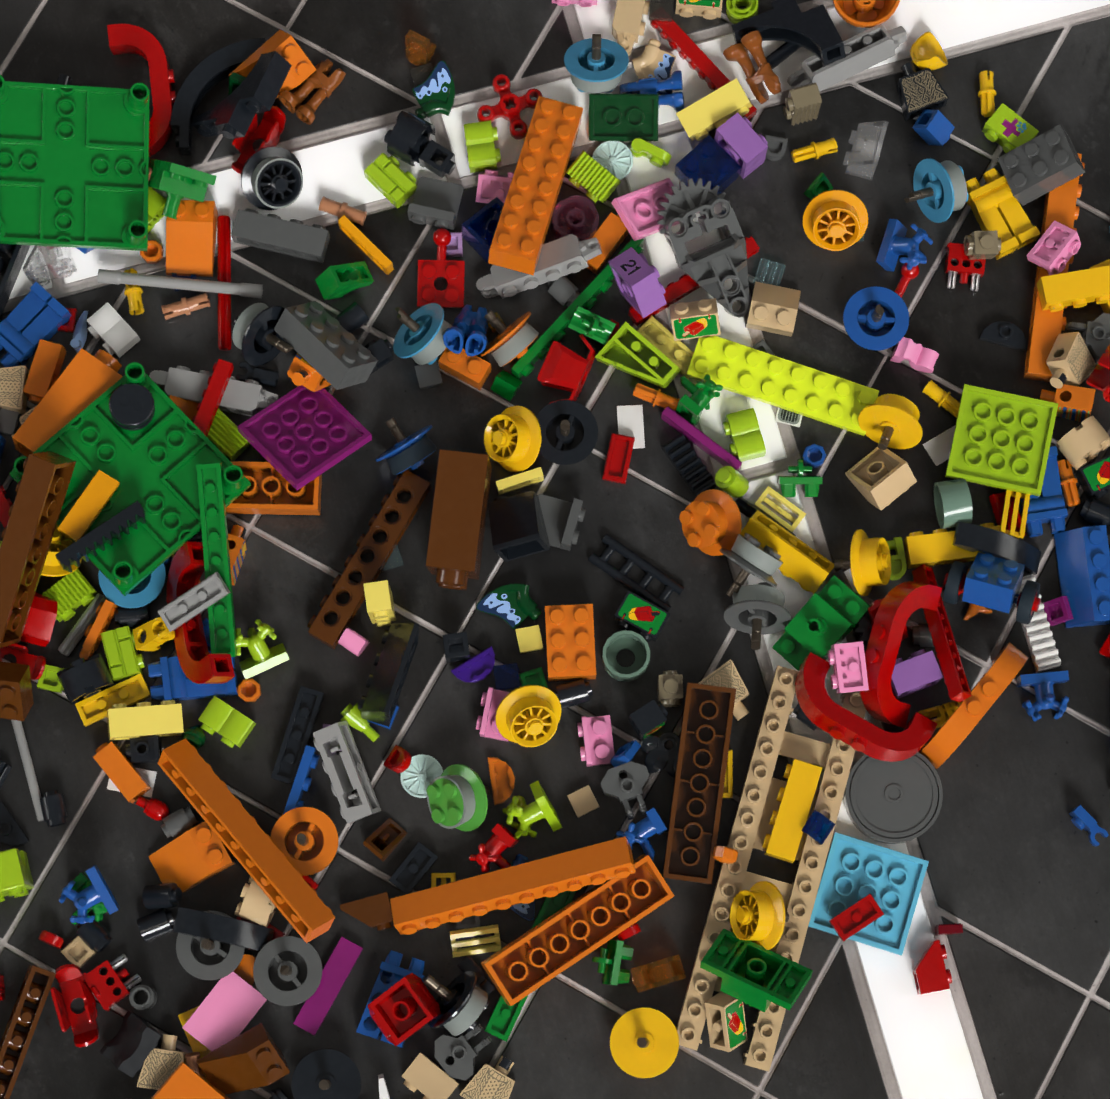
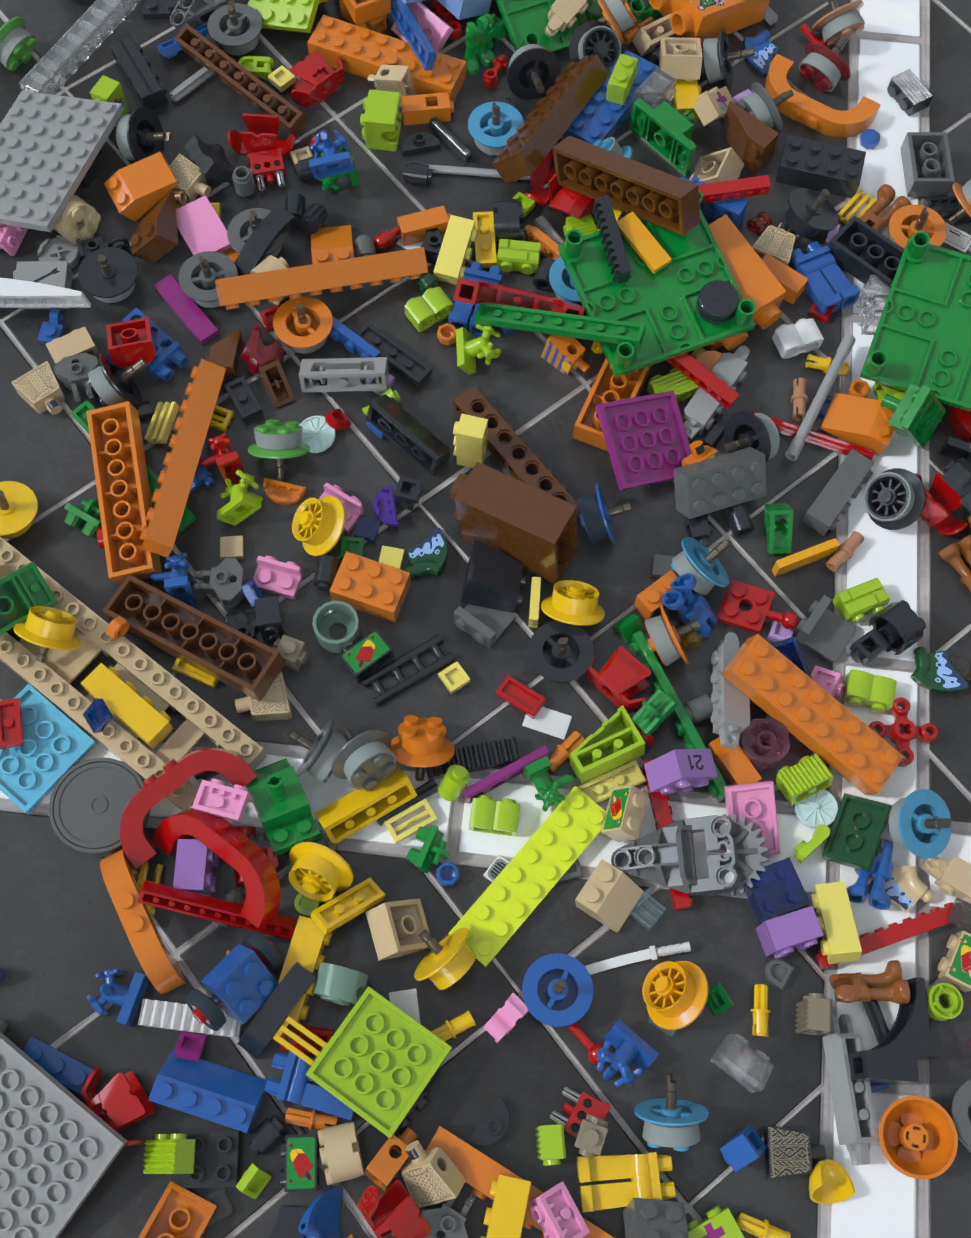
camera: 110 degrees right, 10 degrees down
light blue bar [70,311,88,353] -> none
yellow leg [133,617,175,652] -> none
light grey tile [157,572,231,632] -> none
bright pink brick [338,628,370,657] -> none
clear orange brick [630,954,686,993] -> none
none -> dark red helmet [240,323,284,377]
none -> yellow plate [310,877,385,935]
none -> light yellow plate [438,661,470,694]
none -> lime brick [535,1124,566,1166]
none -> white sword [585,942,691,975]

